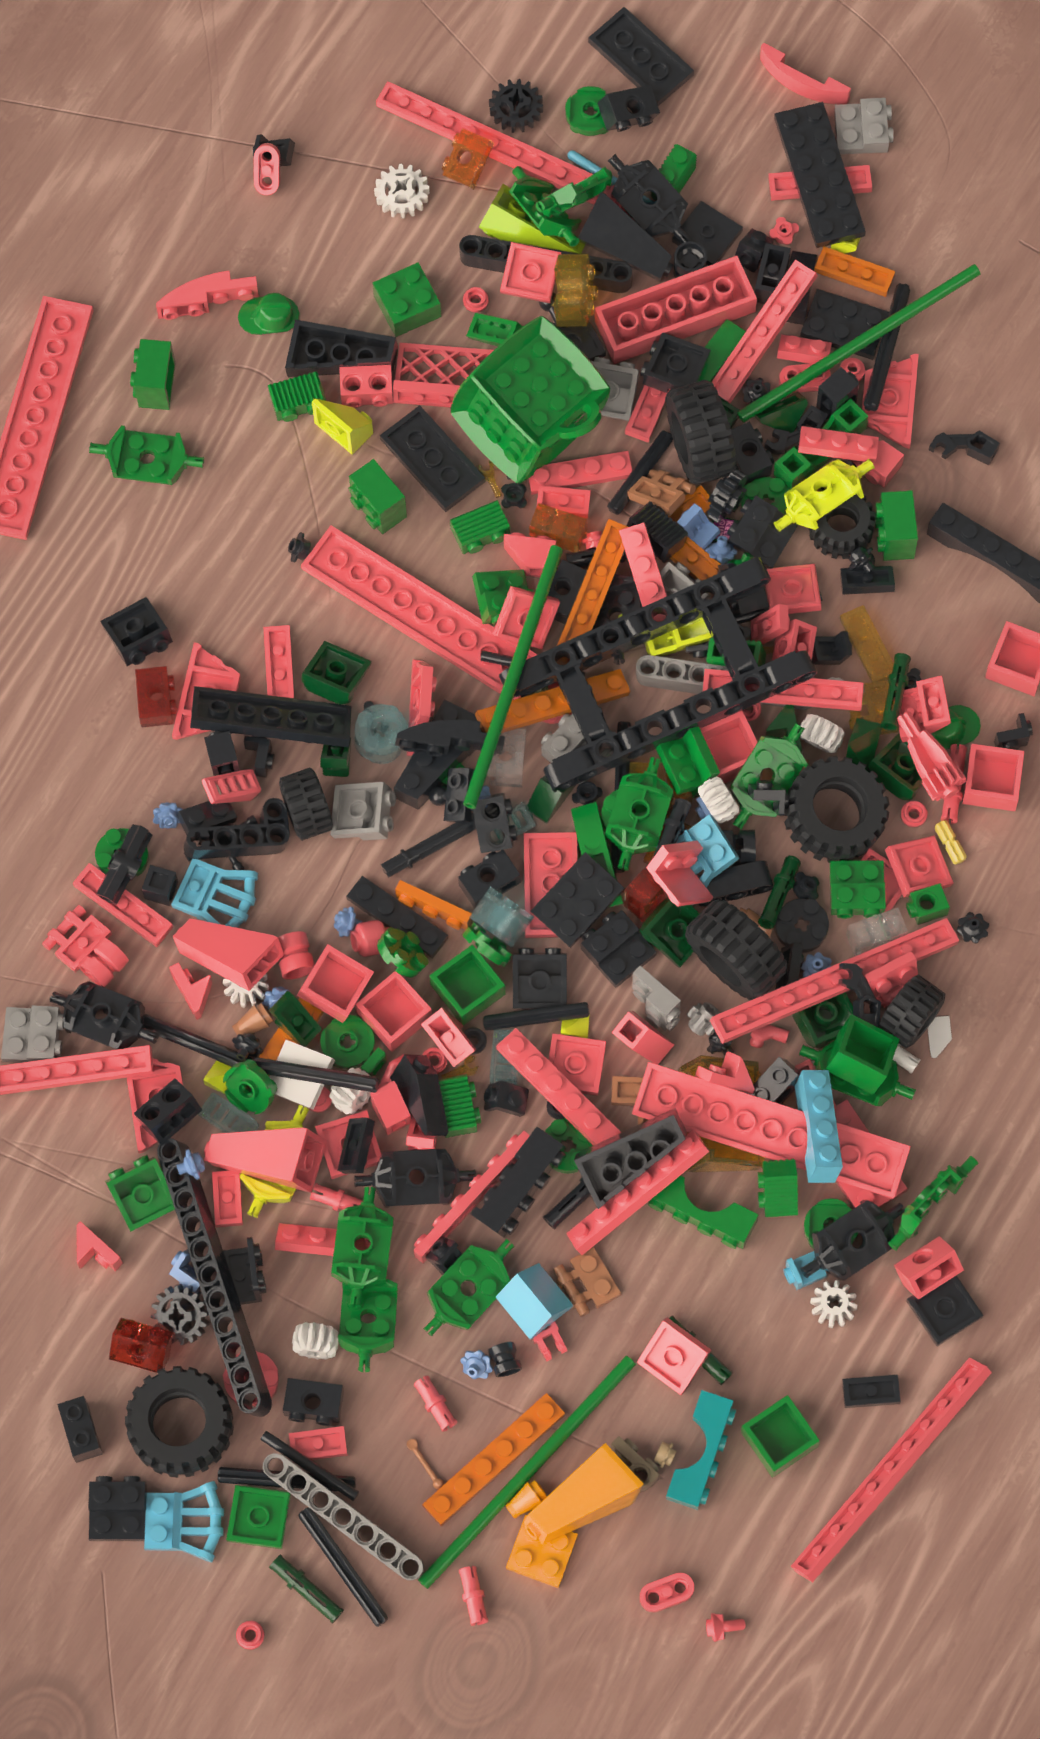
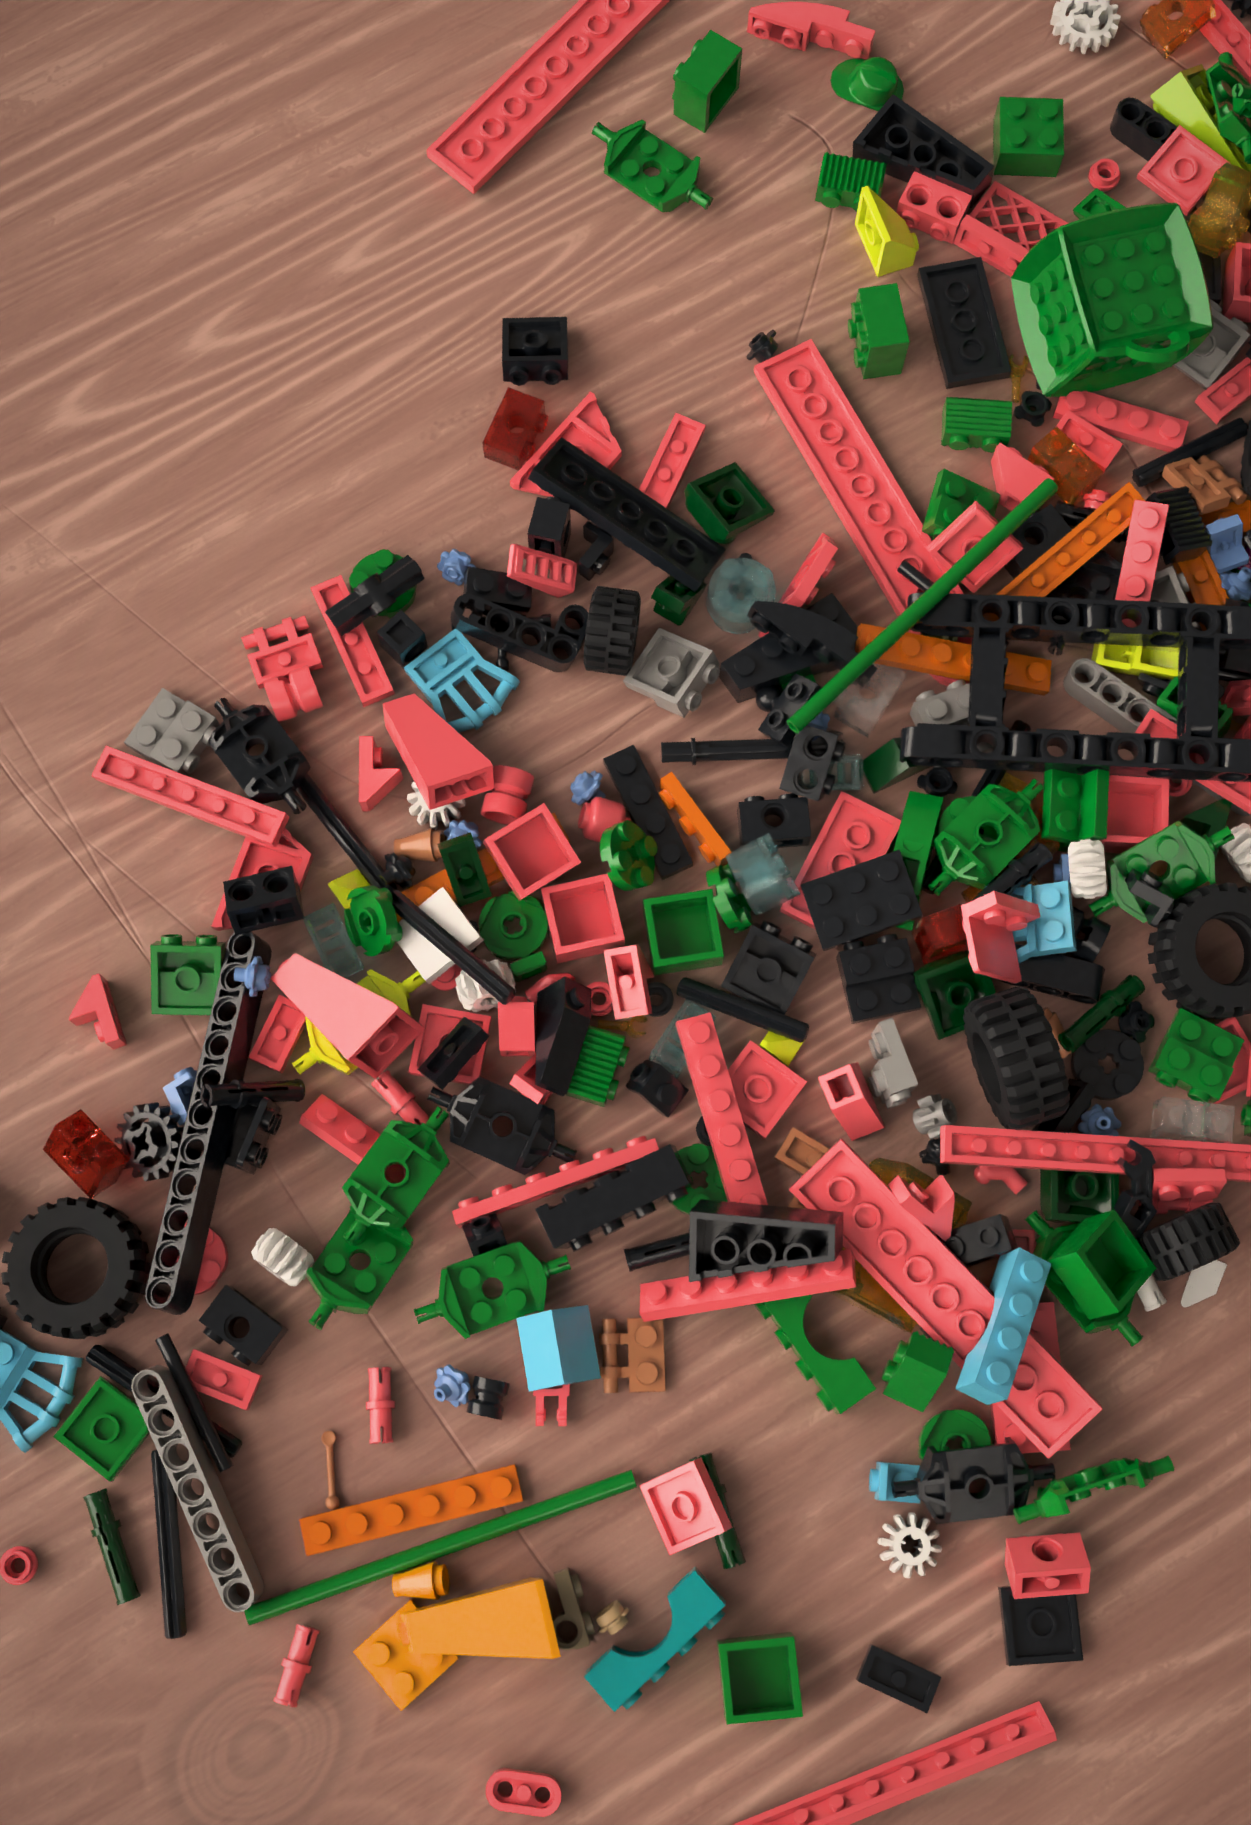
camera: 25 degrees right, 5 degrees up
none -> black pin [200,1079,305,1108]

